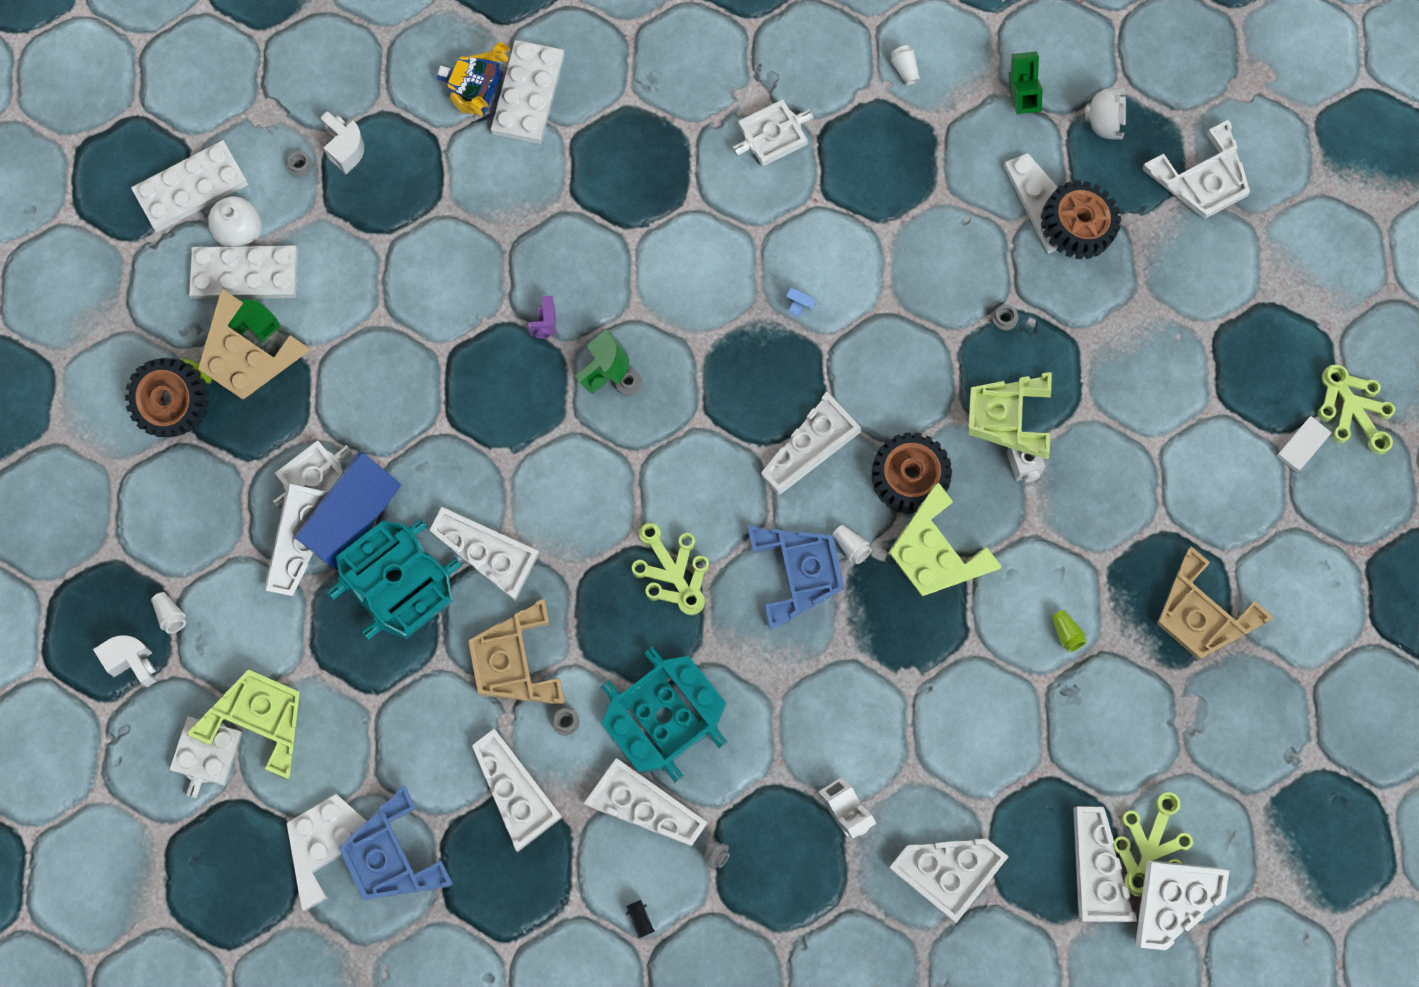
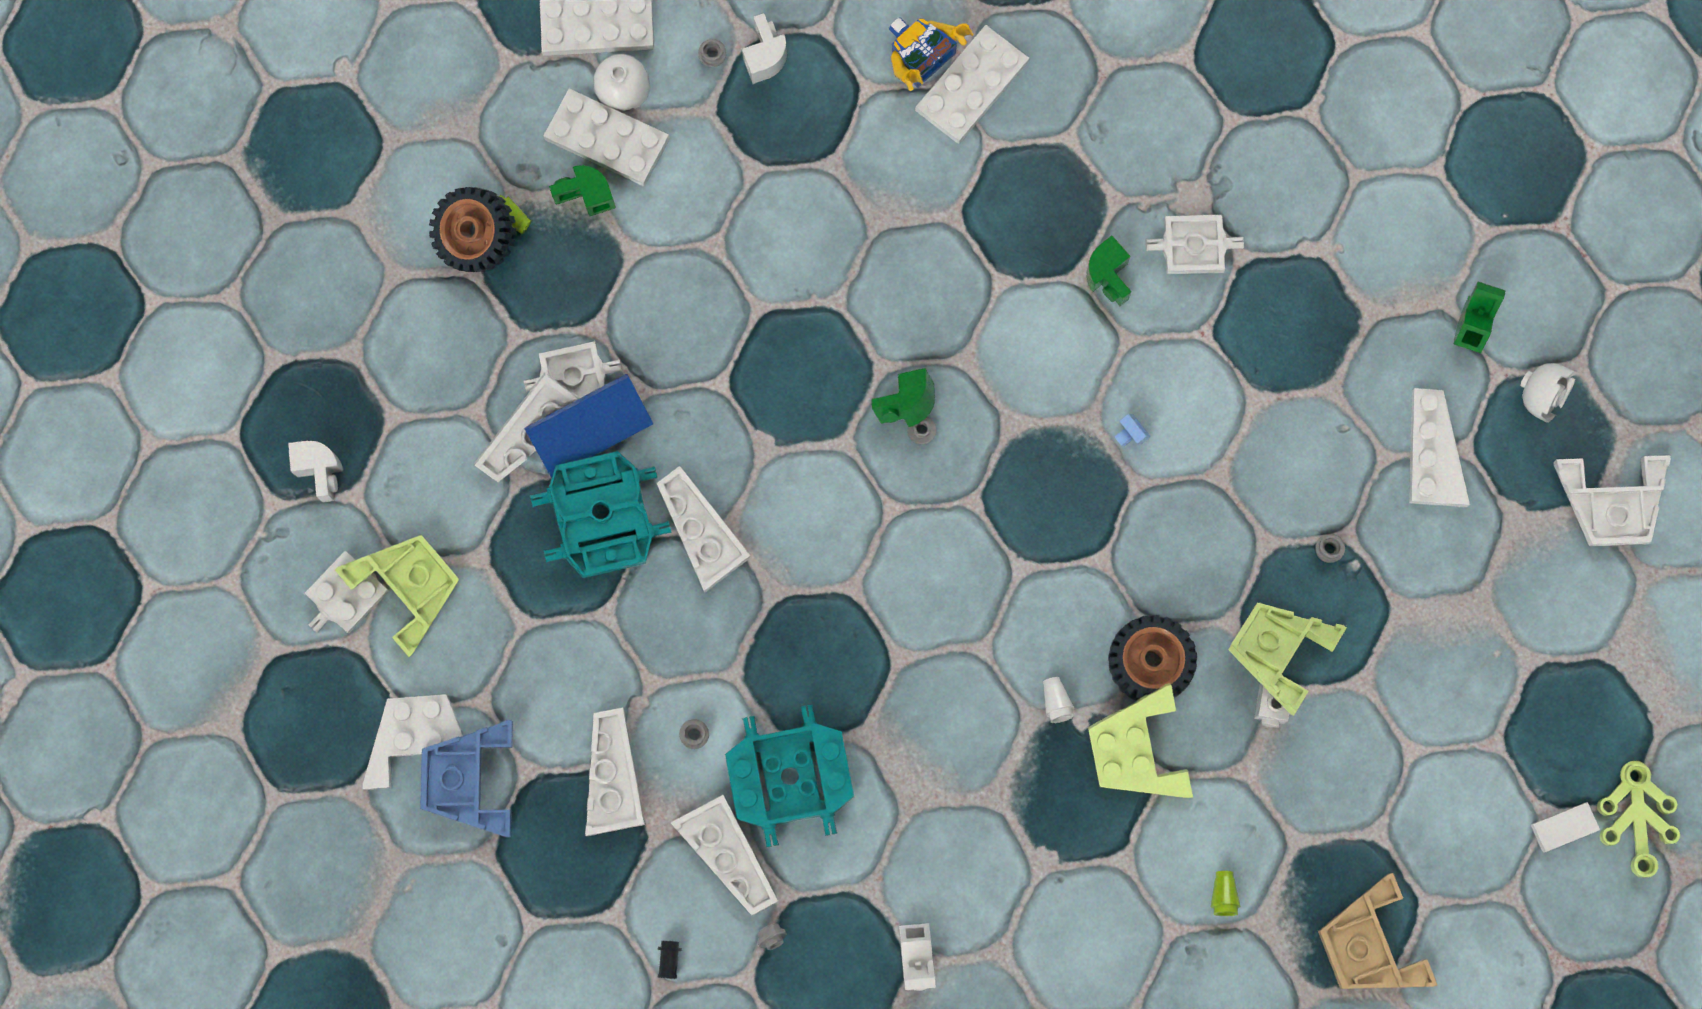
camera: 30 degrees right, 5 degrees up
white cone [151,592,186,634] -> none
tan wing [198,289,309,399] -> none
tan wing [468,599,565,705] -> none
medium lavender bracket [528,296,557,339] -> none
yellowish green plant [632,523,709,615] -> none
medium blue wing [748,526,844,631] -> none
white wing [761,392,861,495] -> none
white cone [890,45,920,85] -> none
wheel [1040,180,1121,259] -> none
none -> green brick [1086,235,1132,306]

